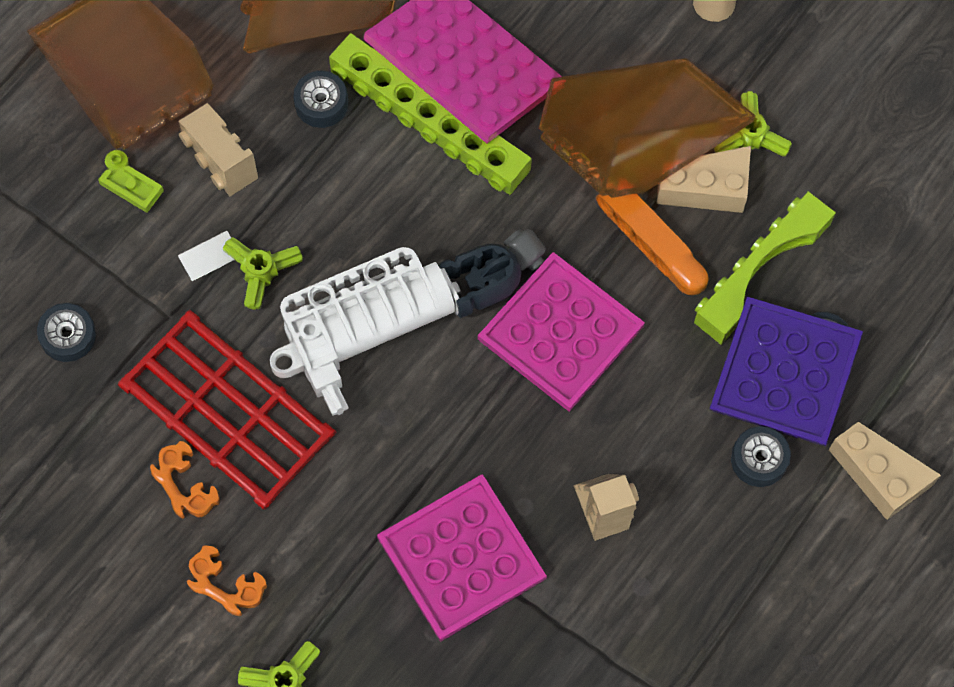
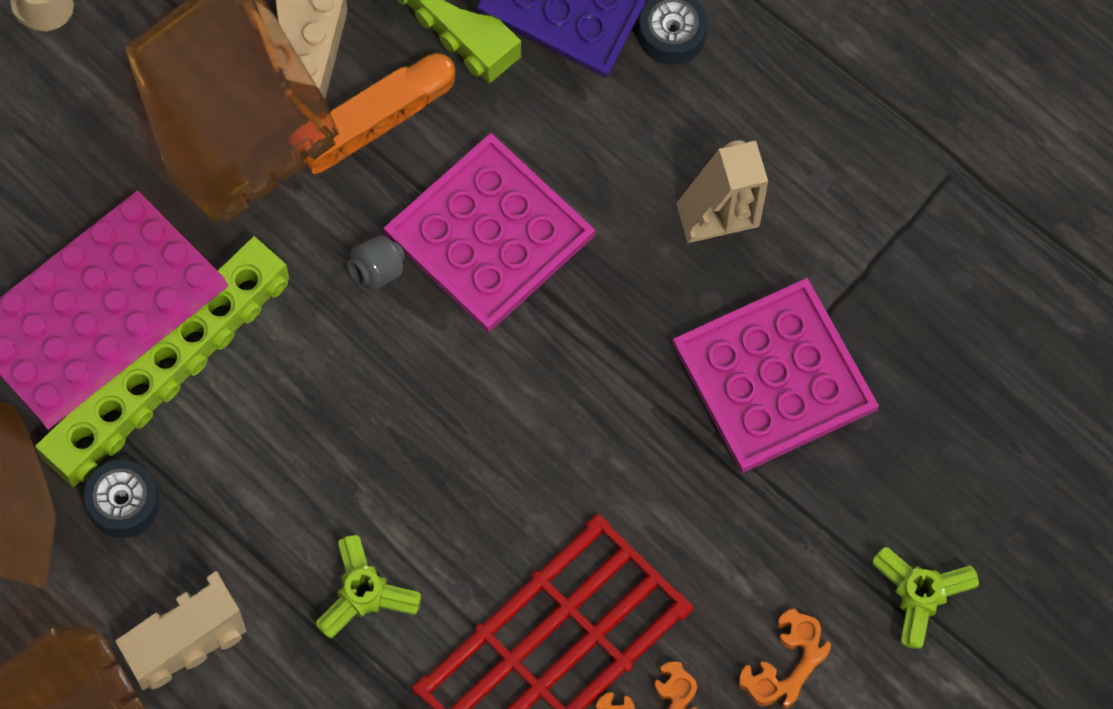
camera: 85 degrees left, 0 degrees up
white sticker [178,231,234,281] -> none
white piece [270,243,521,416] -> none

